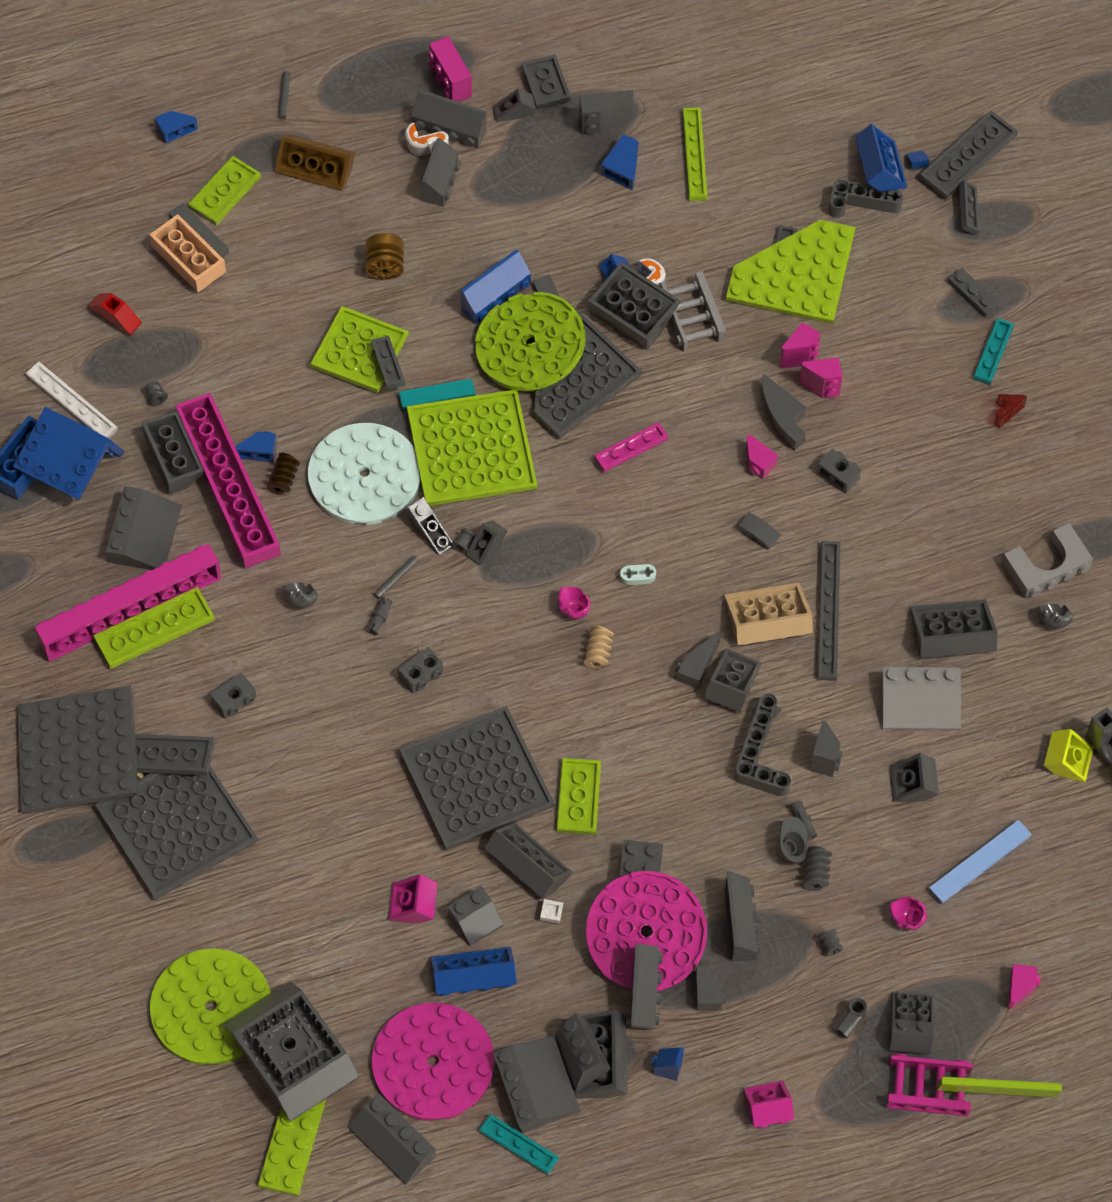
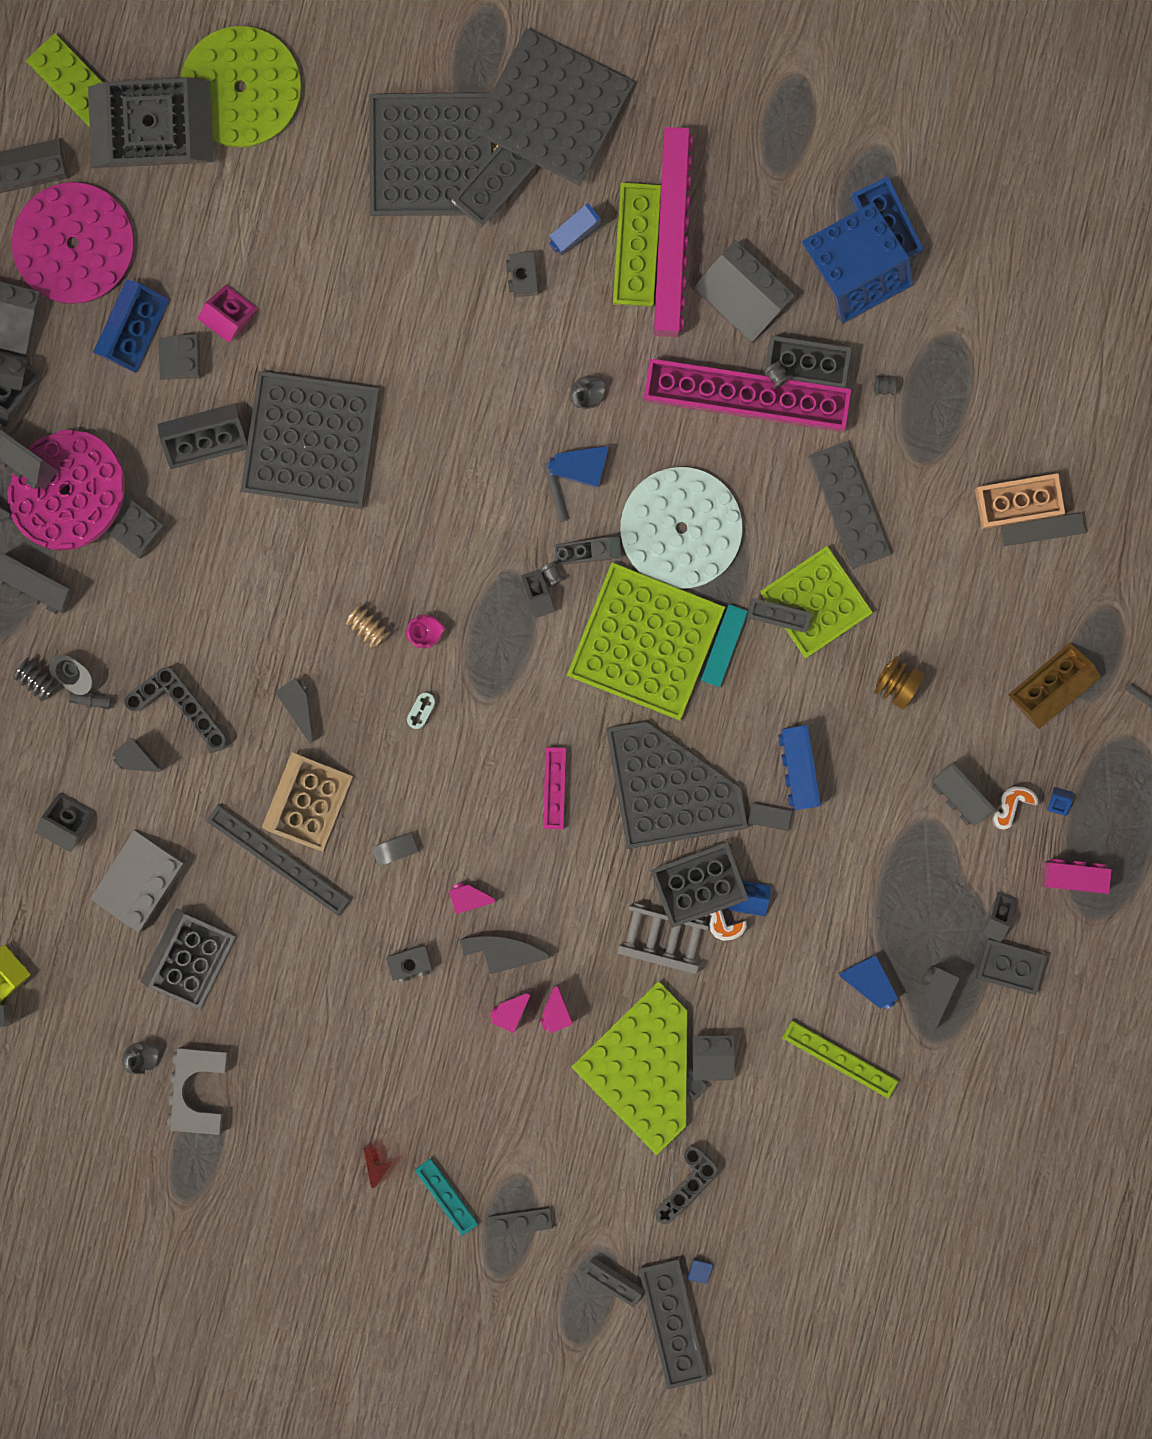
camera: 125 degrees right, 25 degrees up
white tile [26,362,118,438] -> none
red slope [87,293,142,336] -> none
lime tile [188,156,261,226] -> none
blue slope [235,431,277,462] -> none
dark brown piece [267,452,300,495] -> none
dark grey pin [366,597,393,636] -> none
dark grey brick [398,647,443,693] -> none
dark grey slope [412,89,486,148] -> none
lime plate [475,292,586,391] -> none
white plate [540,899,564,924] -> none
lime tile [557,758,601,835] -> none
dark grey slope [704,649,762,712] -> none
blue slope [856,123,907,191] -> none
none -> blue slope [547,446,609,488]
none -> slope [549,203,601,255]
none -> dark grey slope [692,1036,734,1081]
none -> dark grey bush [765,361,791,389]
none -> dark grey plate [809,441,891,569]
none -> blue slope [1047,787,1073,816]

